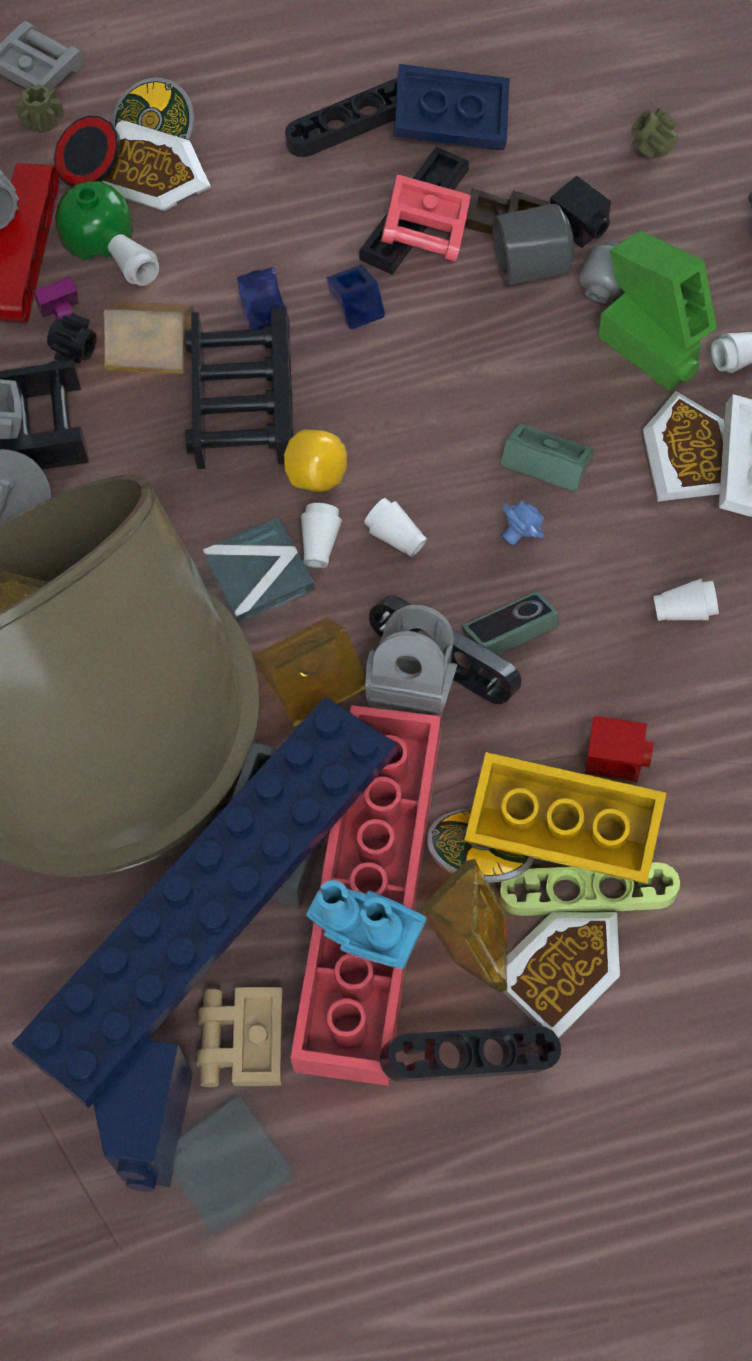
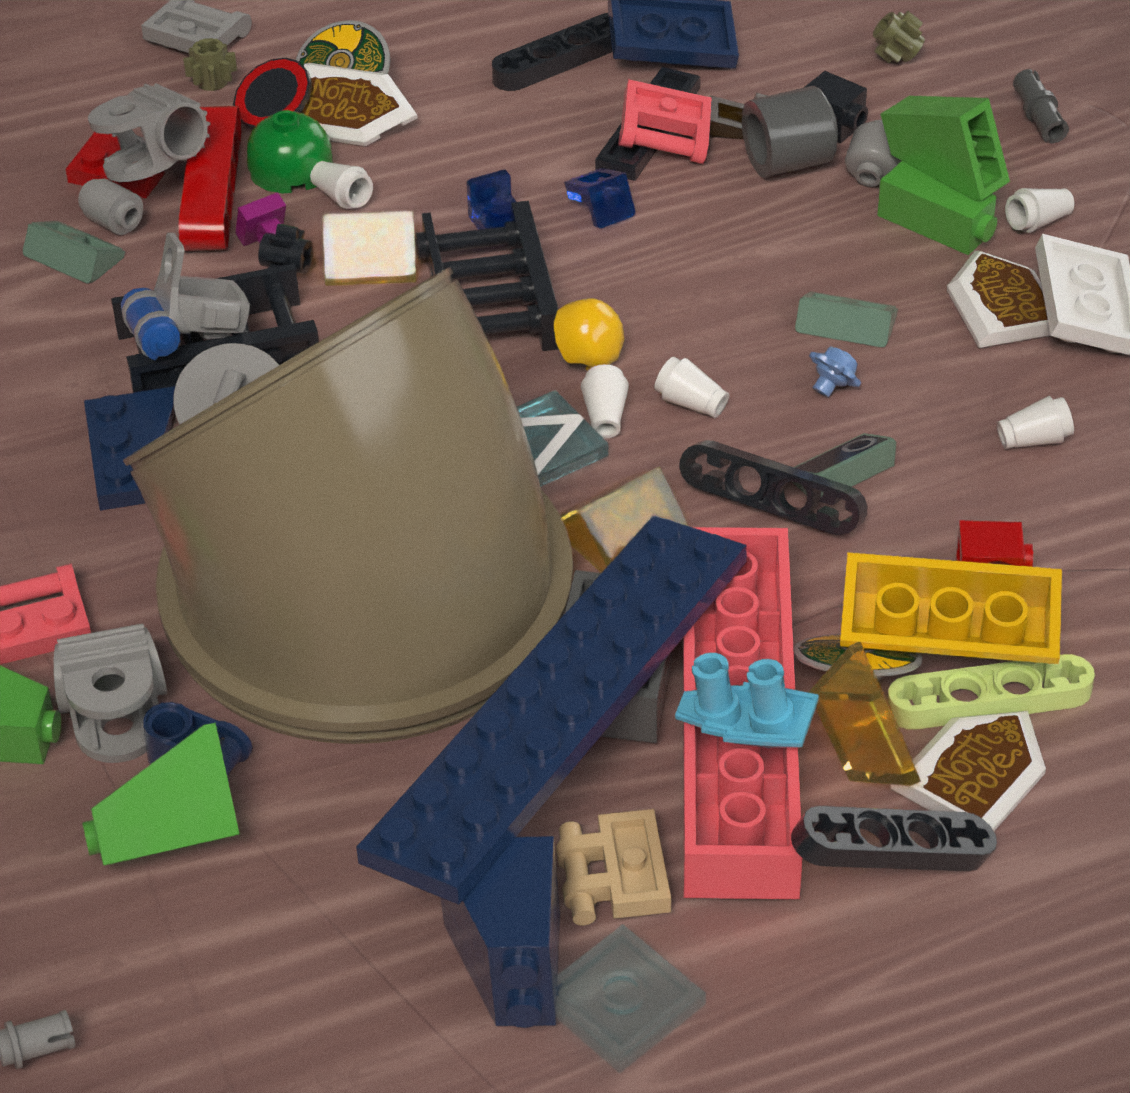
camera: 10 degrees left, 20 degrees down
light grey piece [365,605,457,716] -> none

